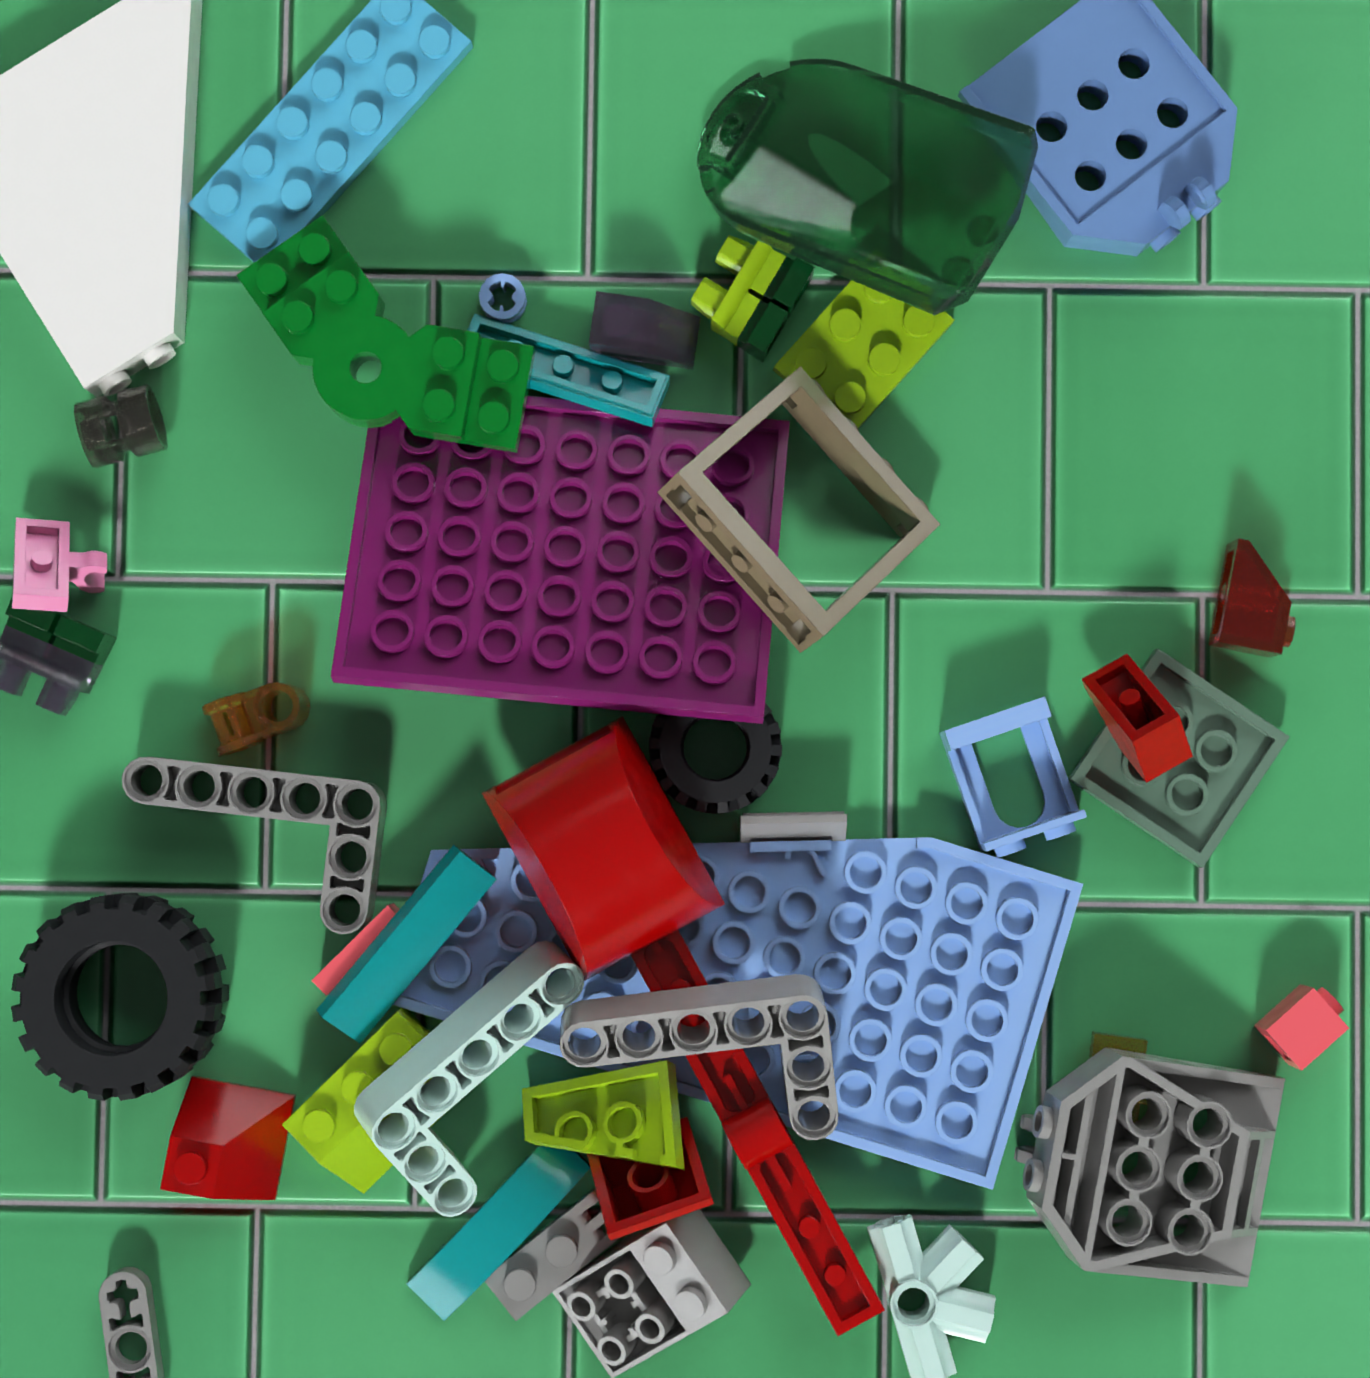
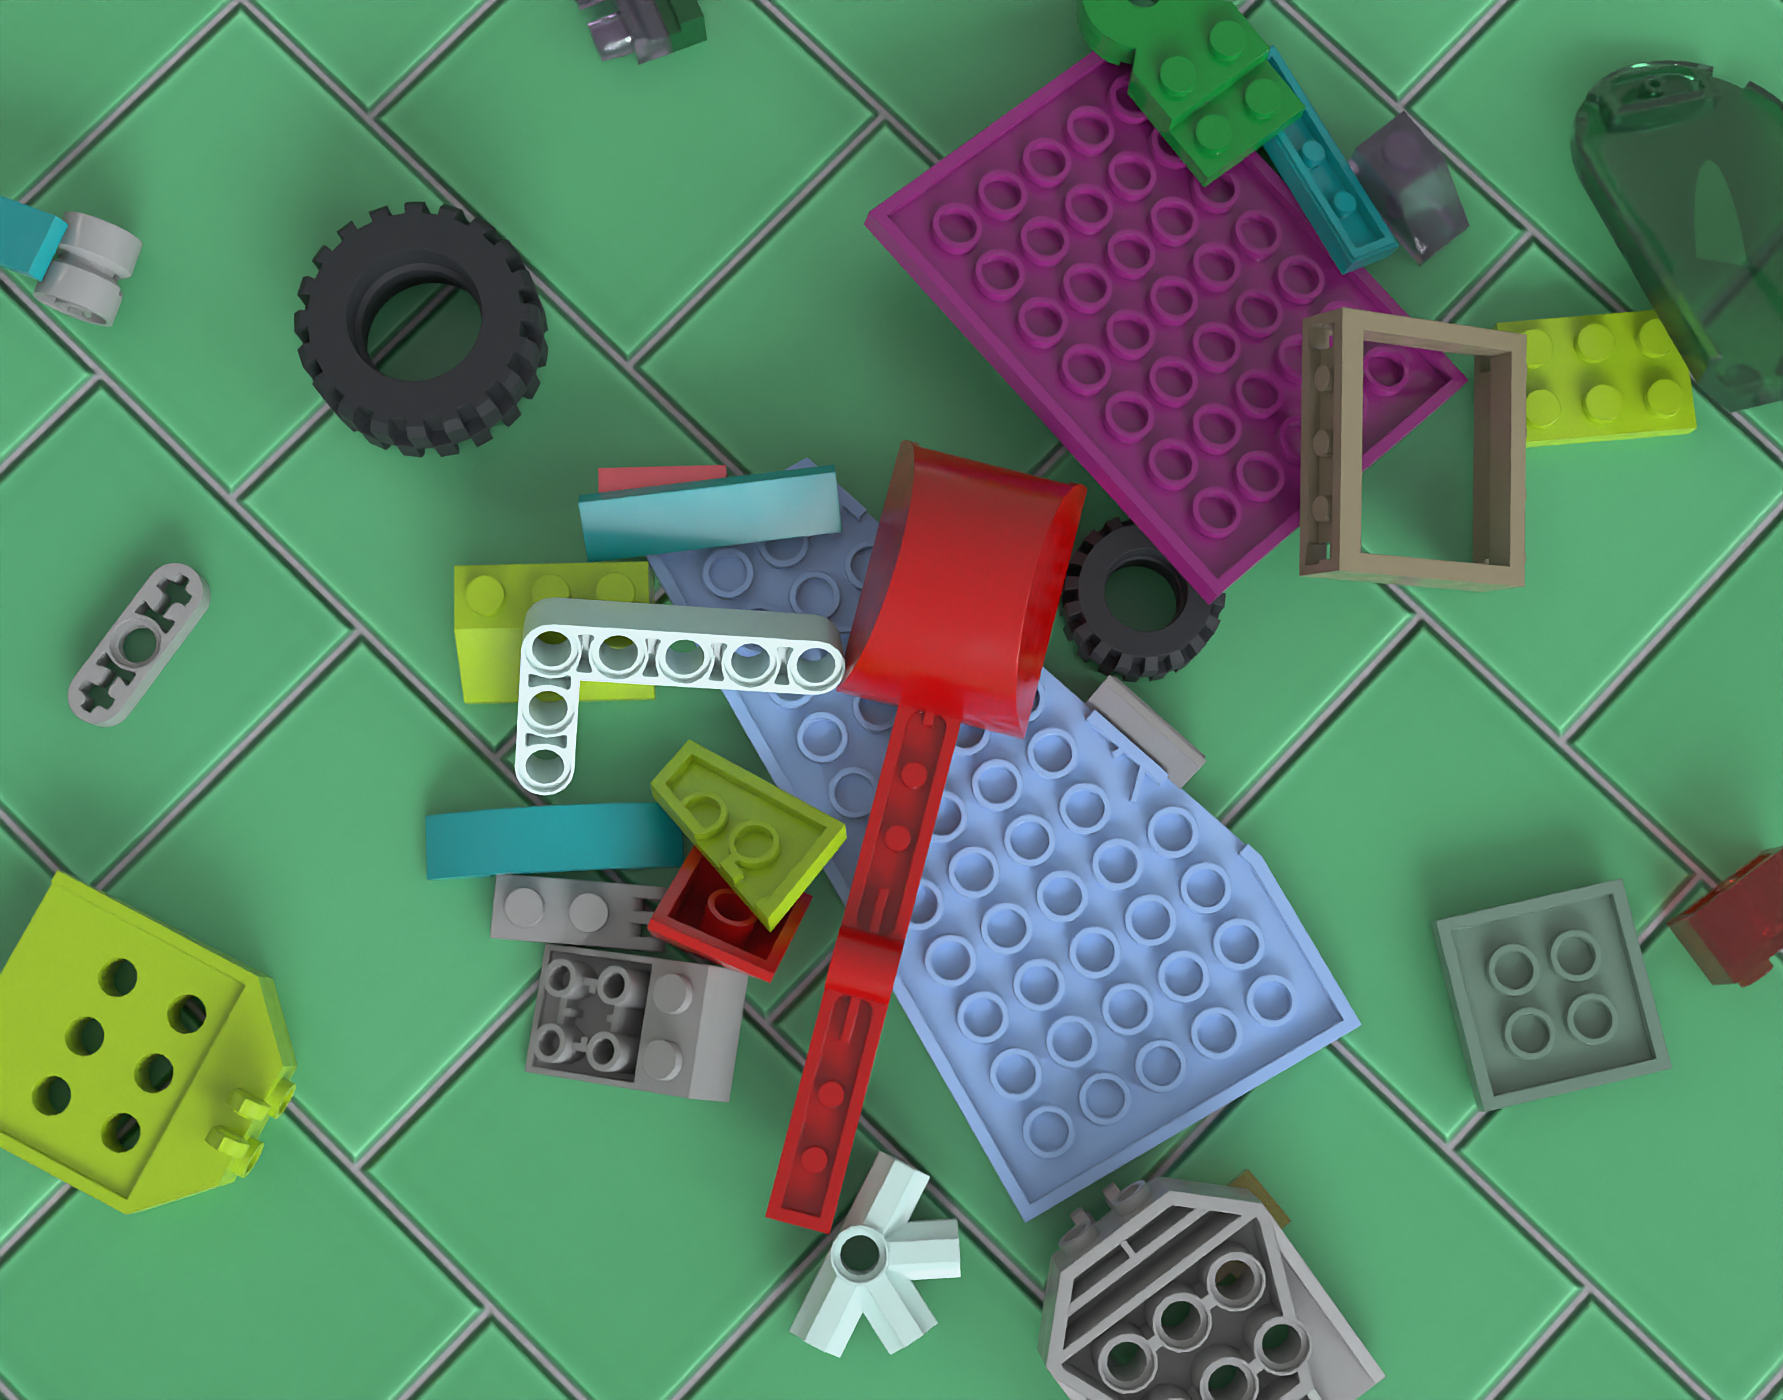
camera: 35 degrees right, 5 degrees down
light grey beam [122,757,387,934] -> none
red slope [160,1076,296,1200] -> none
clear orange piece [202,682,310,757] -> none
light blue bush [479,273,527,324] -> none
light grey beam [560,974,838,1140] -> none
hips [691,235,815,362] -> none
light blue panel [939,696,1087,857] -> none
red slope [1082,654,1193,783] -> none
coral brick [1254,984,1349,1071] -> none

